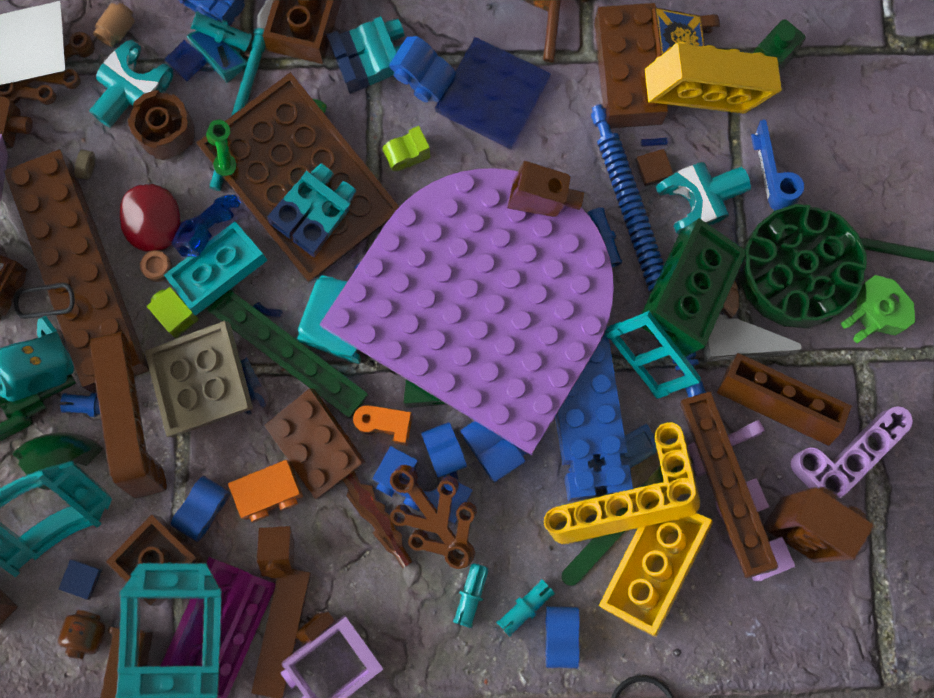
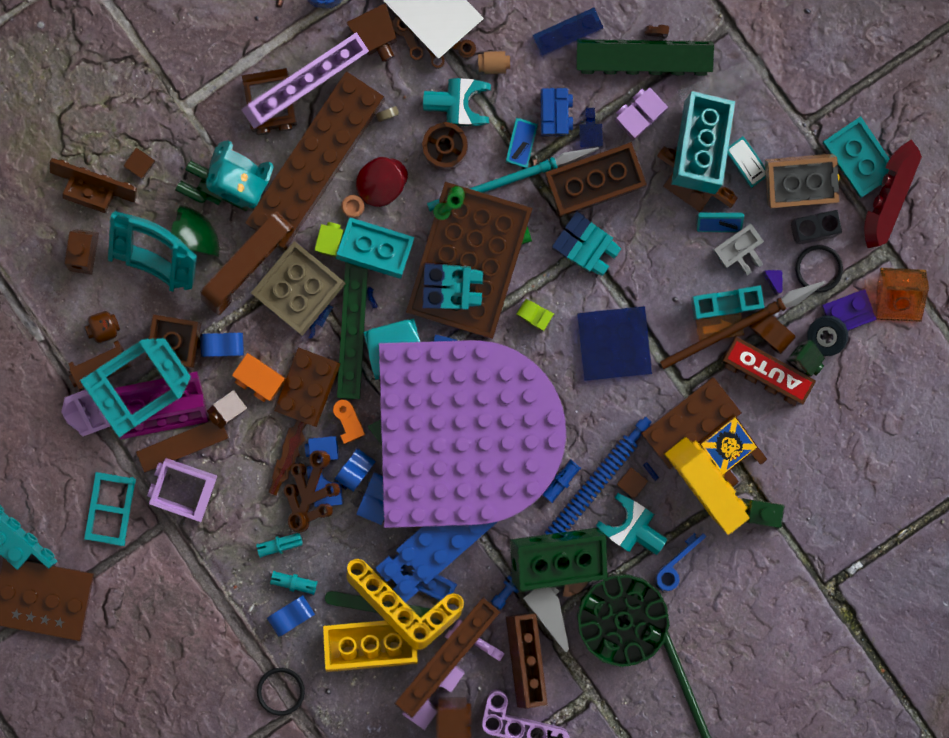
camera: 60 degrees right, 10 degrees up
black piece [14,283,75,319] -> none
dark blue tile [58,559,102,600] -> none
blue pin [60,393,101,417] -> none
clear blue plate [164,40,207,82] -> none
clear blue piece [171,195,241,257] -> none
teal pin [190,11,252,52] -> none
reddish brown tile [296,612,335,643] -> none
blue brick [389,36,457,103] -> none
reddish brown torso [507,161,584,217] -> none
teal window [604,311,701,399] -> none
bright green hinge [841,275,915,343] -> none

